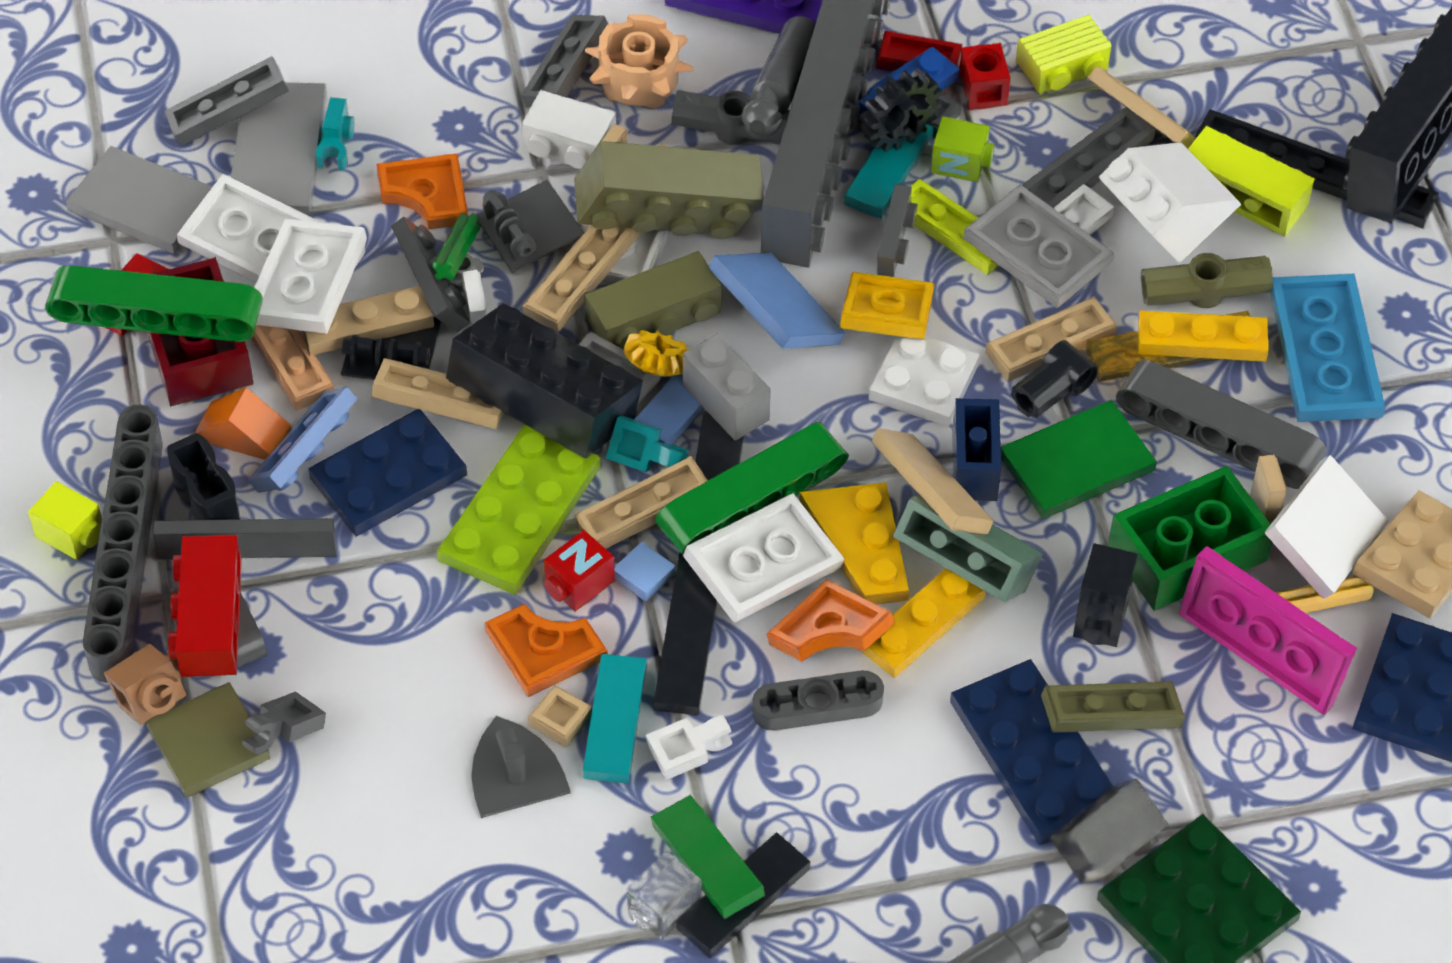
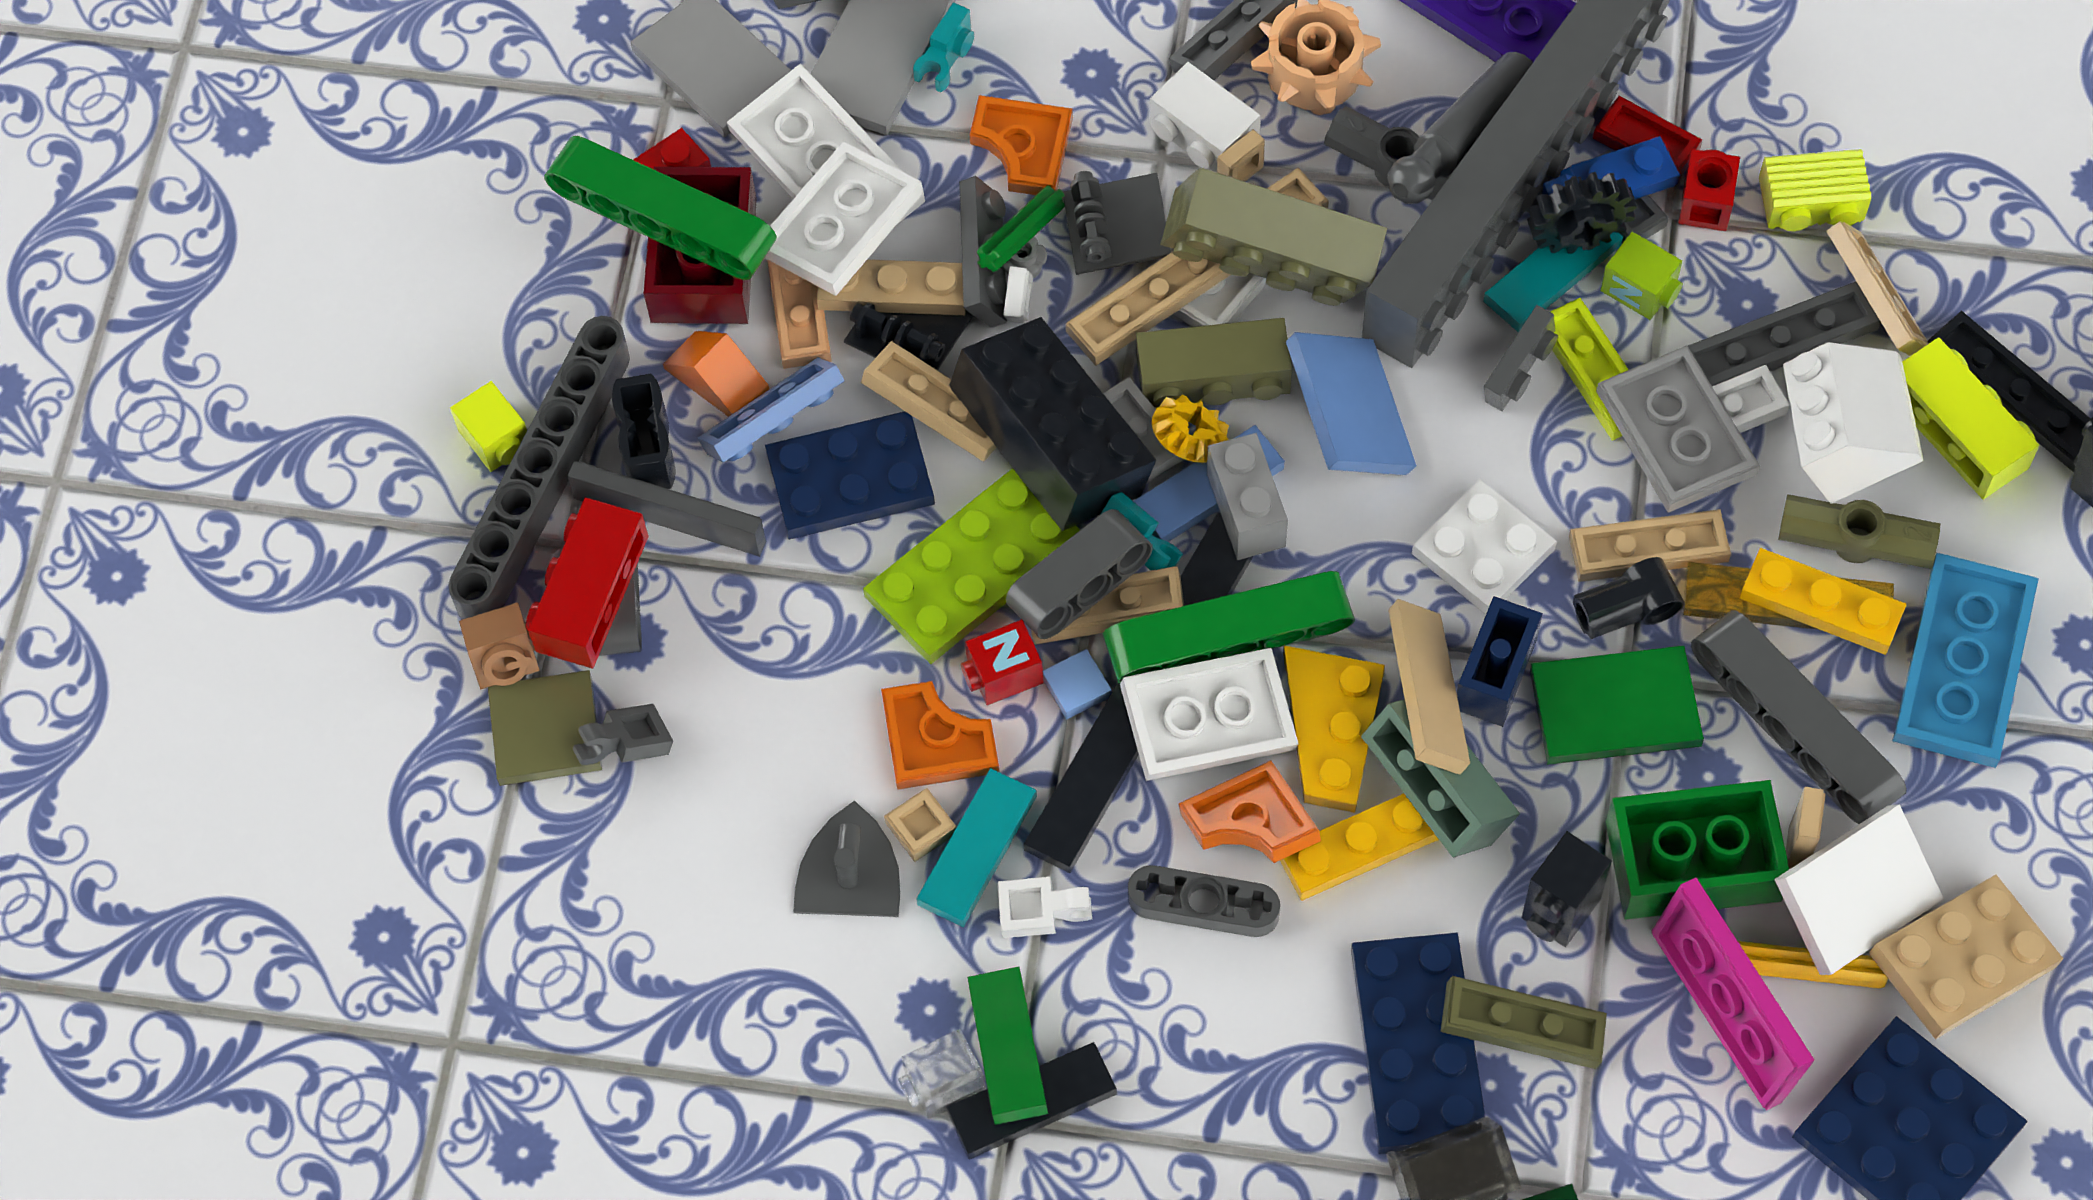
camera: 25 degrees right, 10 degrees up
yellow tile [840,272,935,340] -> none
none -> dark grey beam [1006,509,1152,639]

